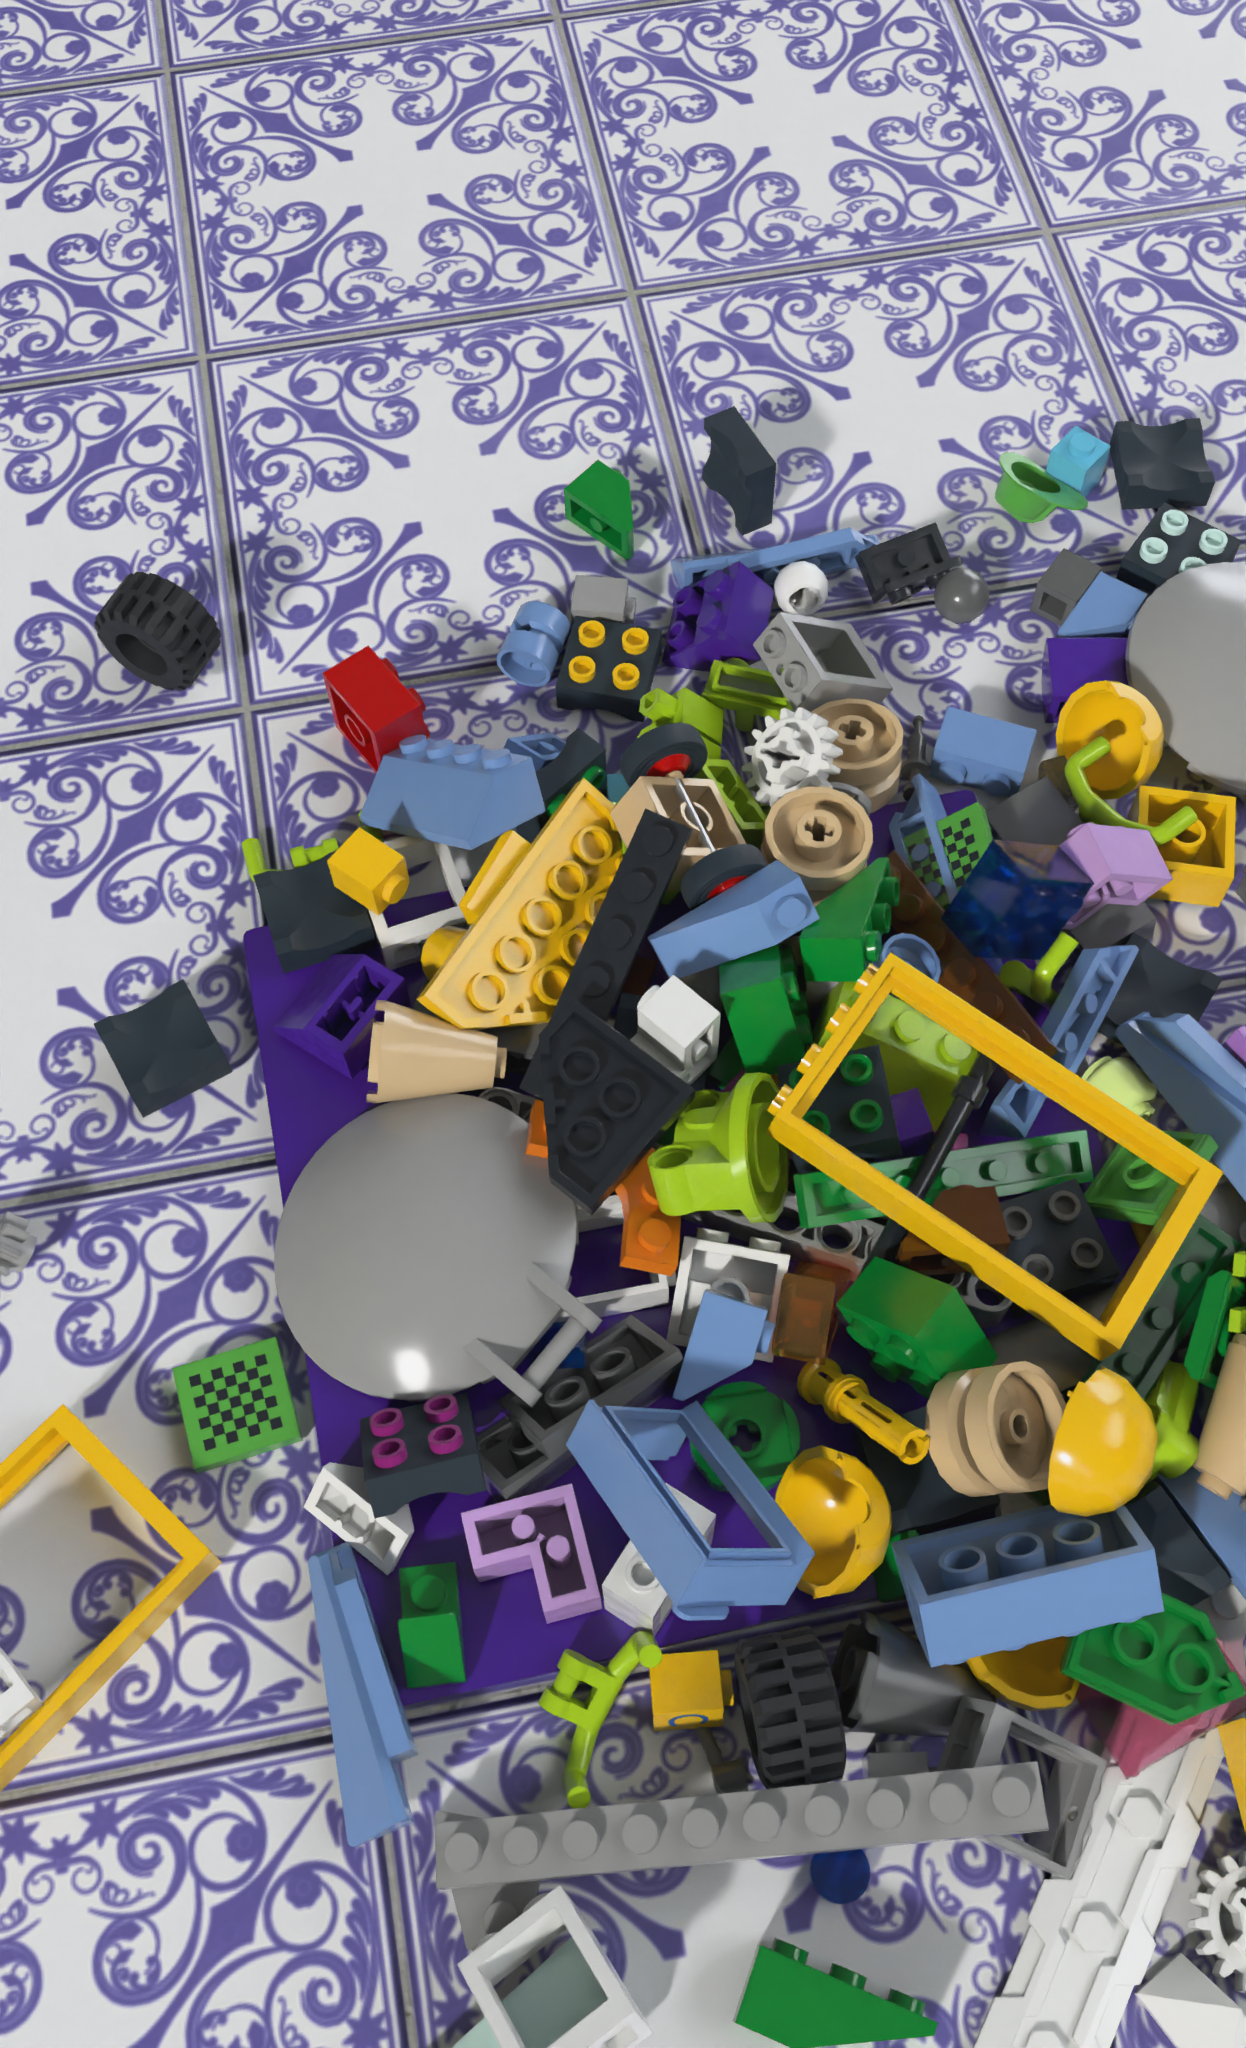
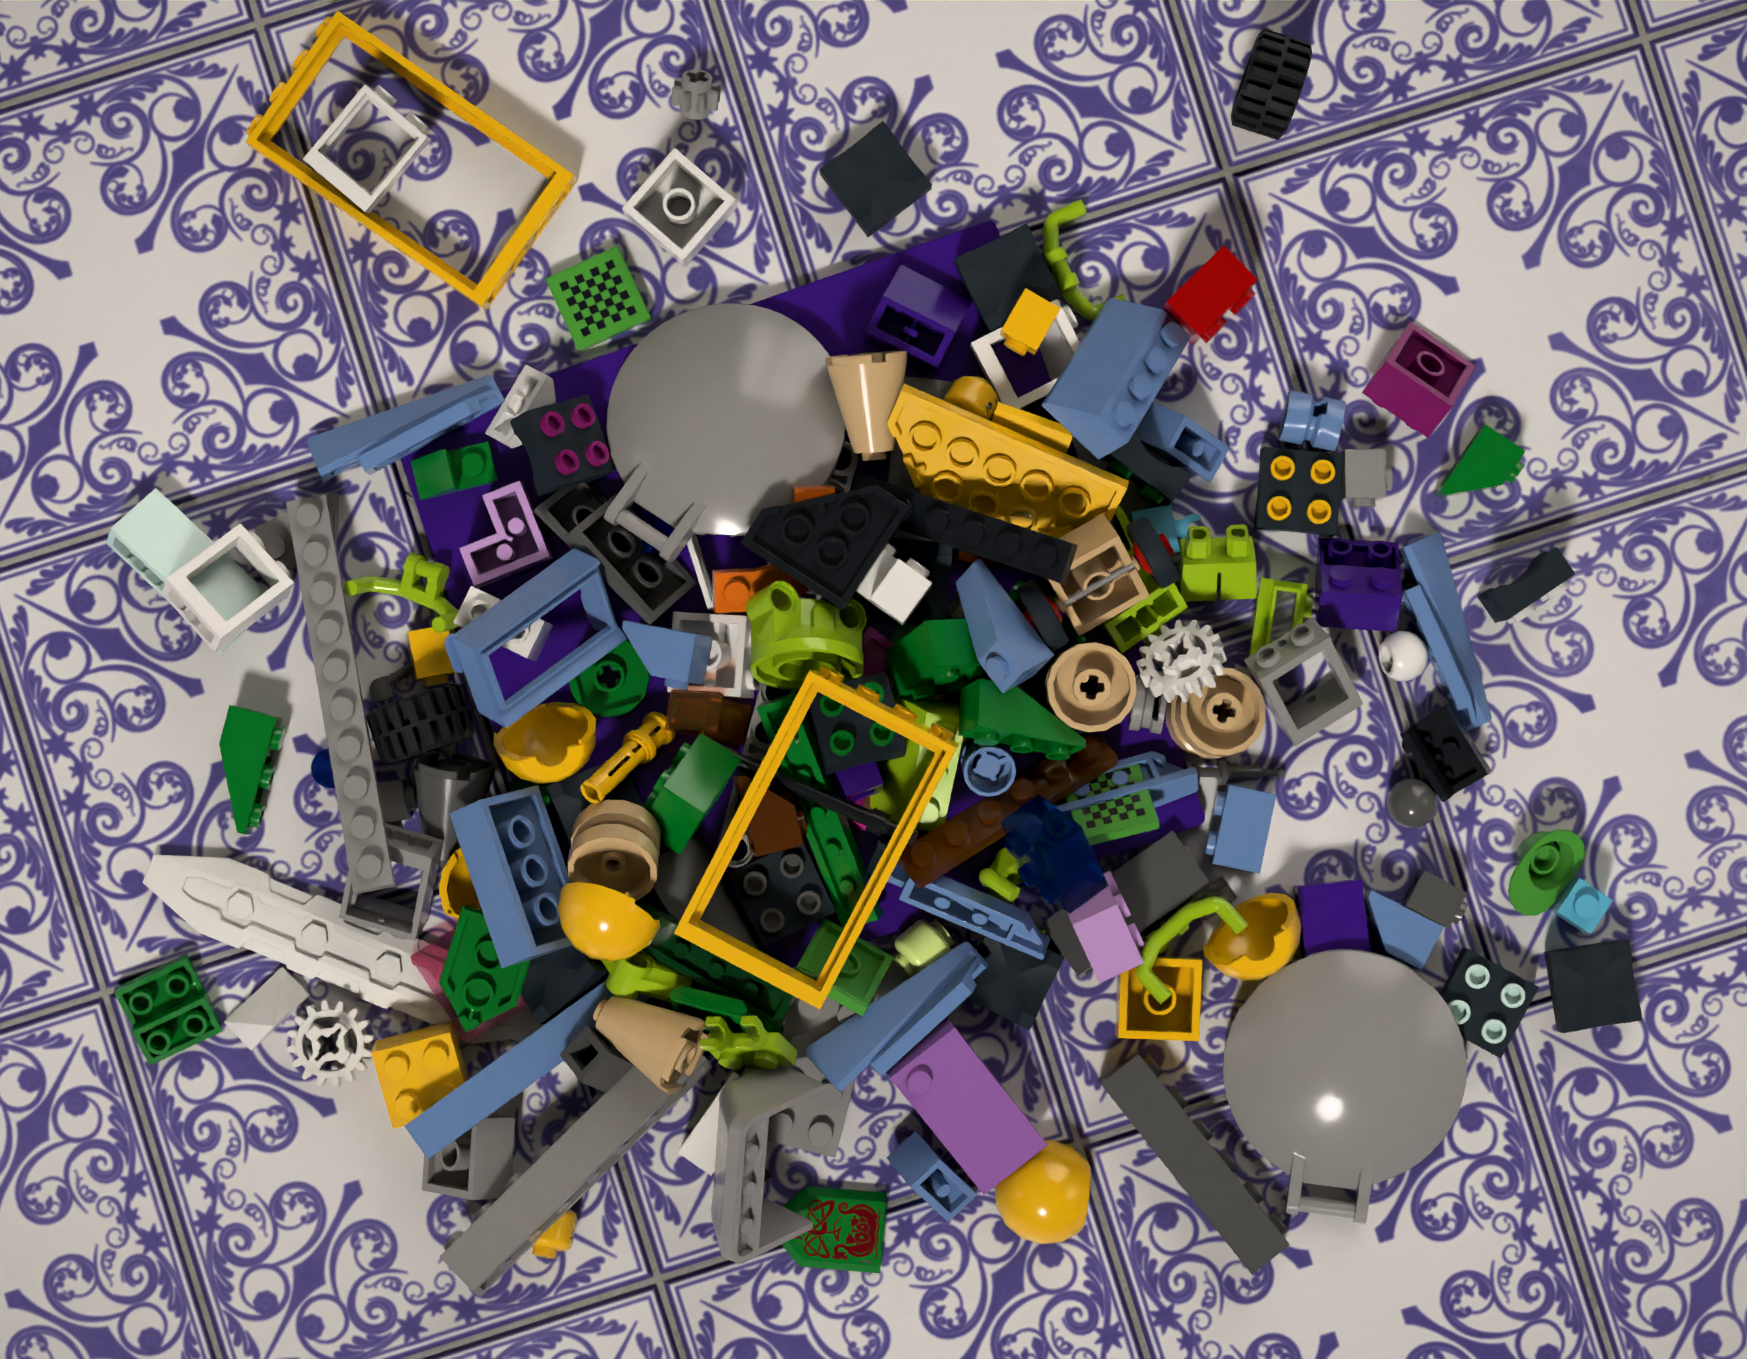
camera: 85 degrees right, 25 degrees up
none -> white brick [622,147,737,267]
none -> magenta slope [1362,321,1475,438]

